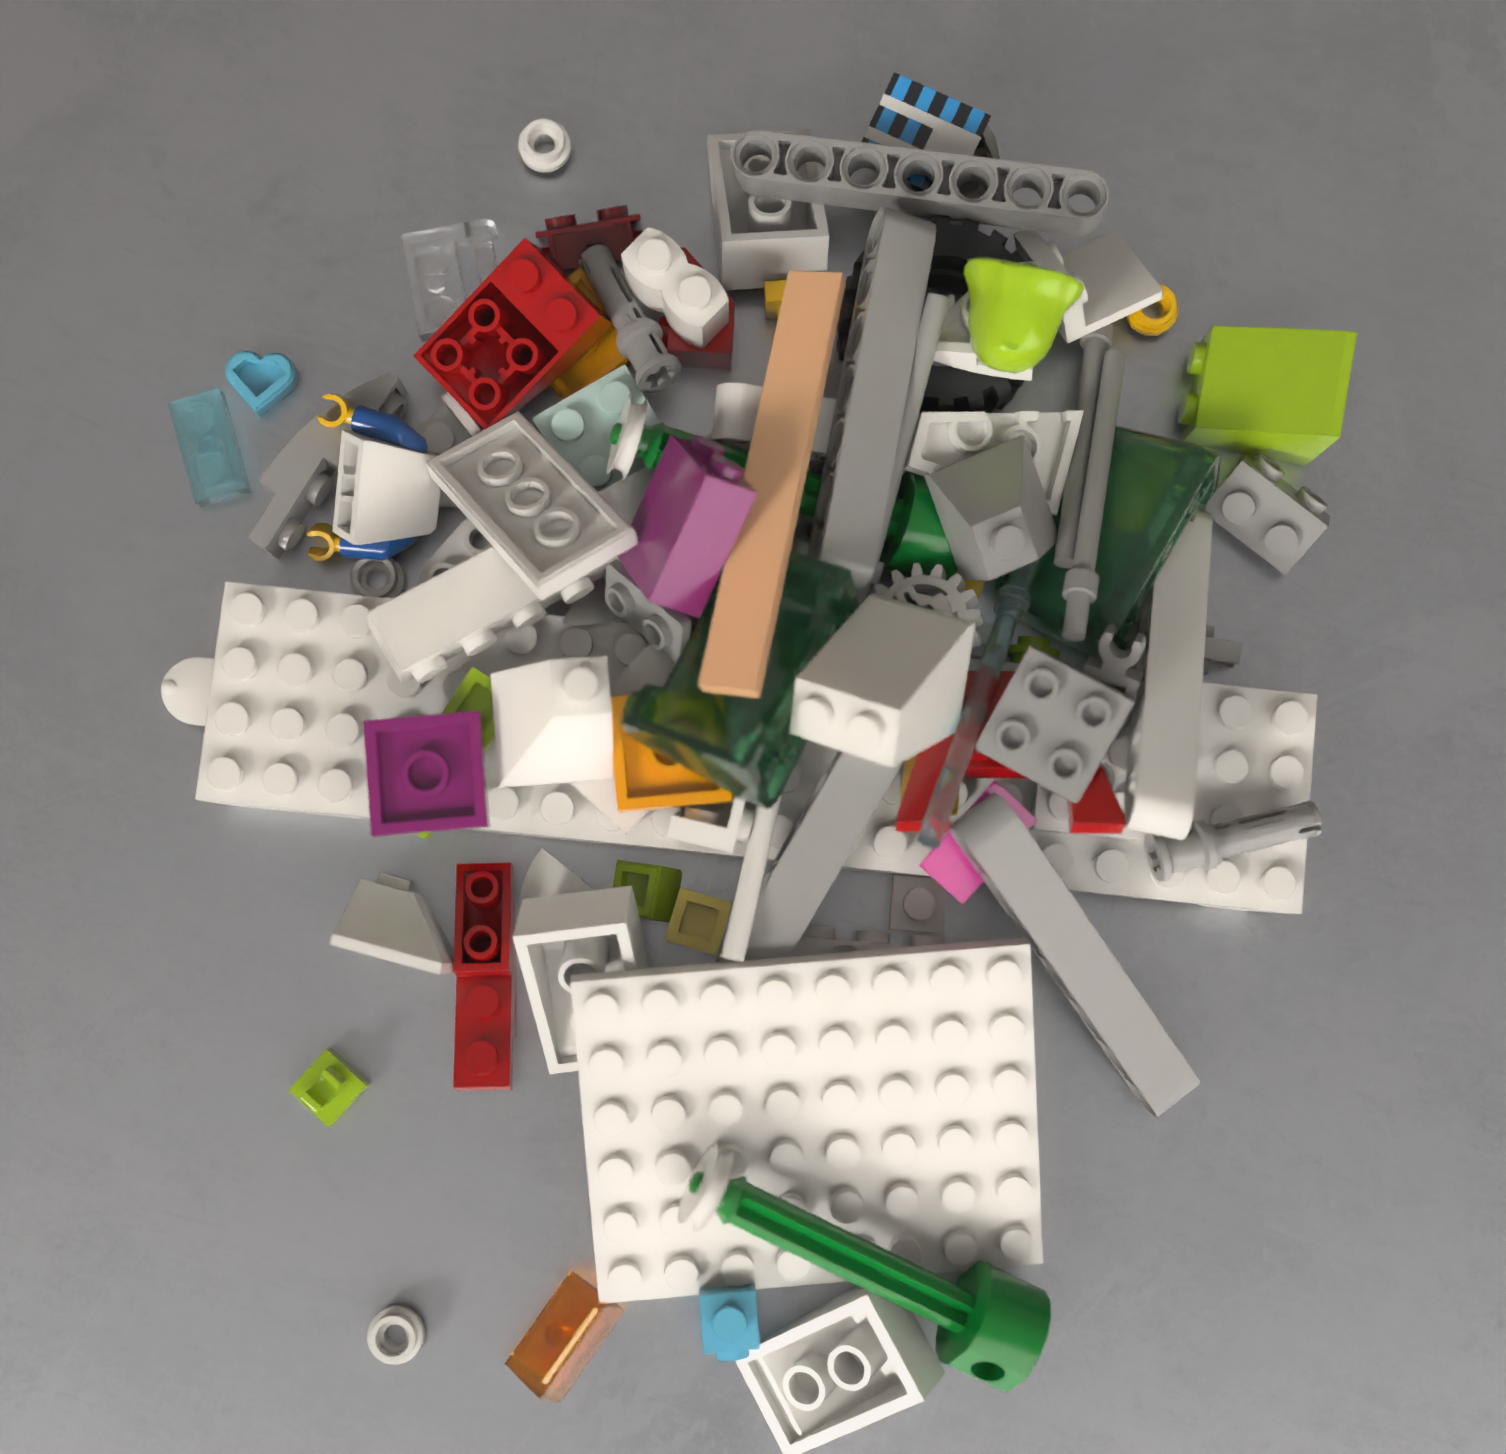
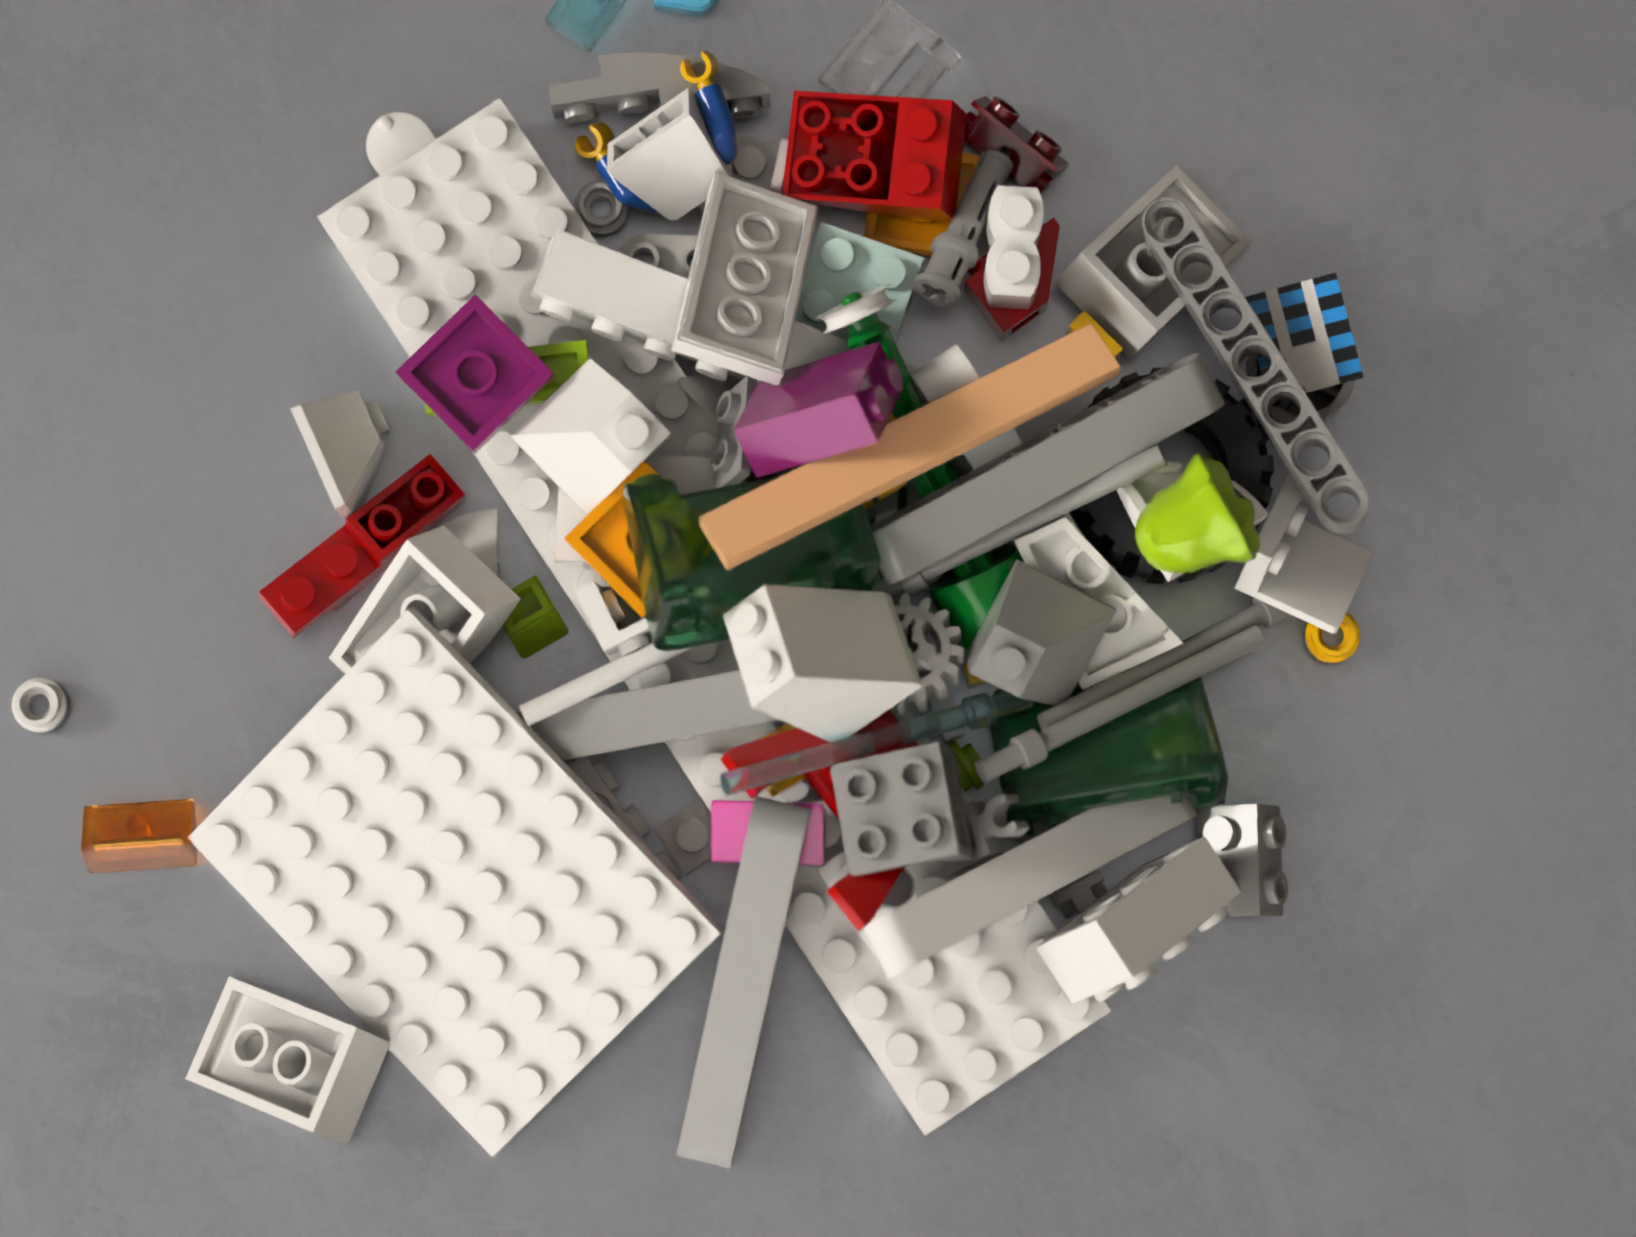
camera: 60 degrees right, 0 degrees up
lime tile [288,1047,370,1128] -> none
white plate [518,119,571,172] -> none
light yellow plate [665,887,733,956] -> none
green piece [677,1143,1051,1393] -> none
medium azure brick [699,1284,760,1361] -> none
light grey pin [1144,800,1322,882] -> none
lime slope [1178,325,1357,466] -> none
none -> white brick [1035,836,1242,1004]

